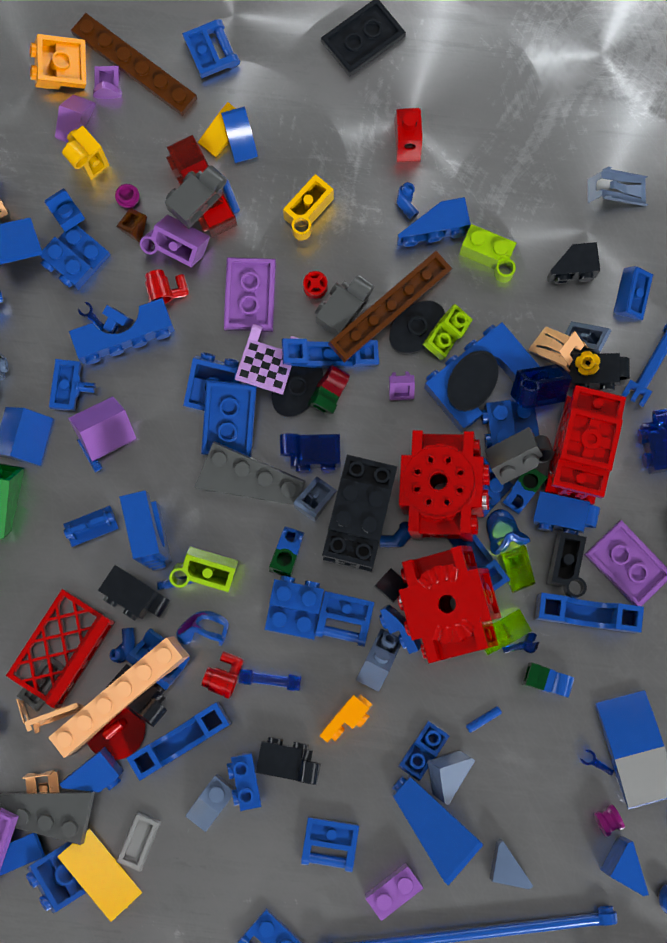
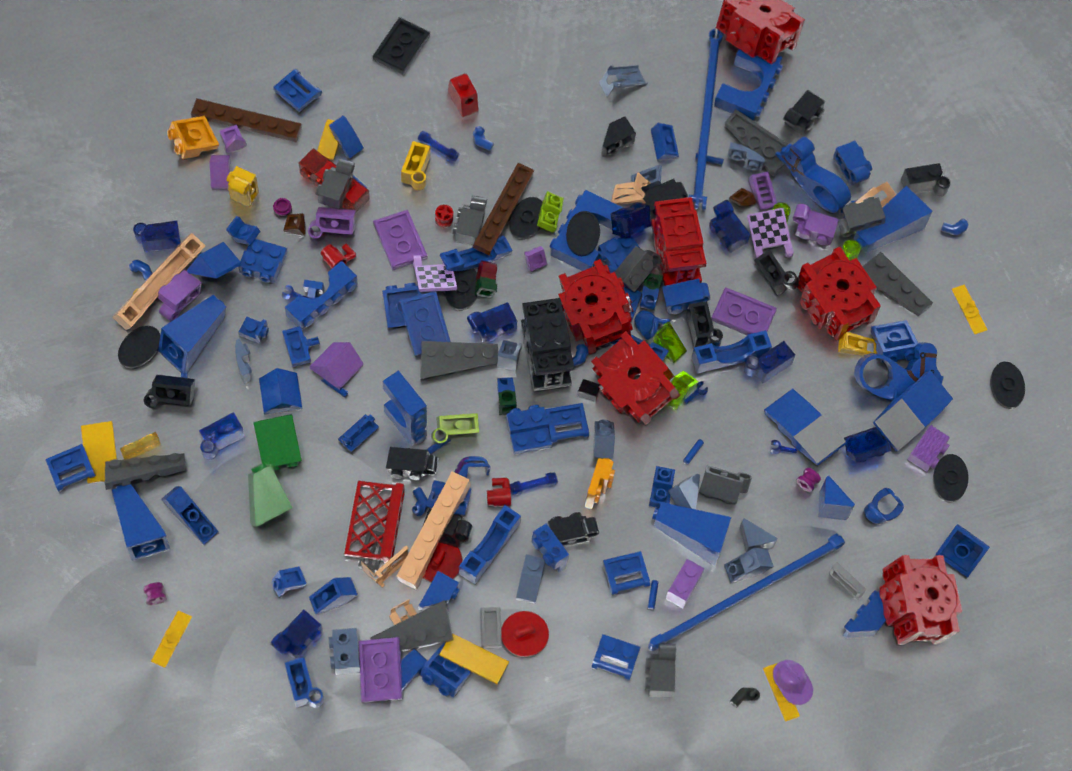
camera: 30 degrees left, 15 degrees down
blue slope [379,605,422,654] -> none
blue slope [397,197,471,247] -> none
lime hinge [459,224,516,283] -> none
leg [522,662,575,698] -> none
yellow plate [575,351,600,375] -> none
none -> blue bracket [238,317,269,344]
none -> clear blue bar [417,131,459,162]
none -> red shield [501,611,549,657]
none -> blue piece [648,580,658,610]
none -> dark grey hinge [699,465,752,504]
none -> sand blue slope [724,548,774,583]
none -> clear blue hinge [744,341,795,384]

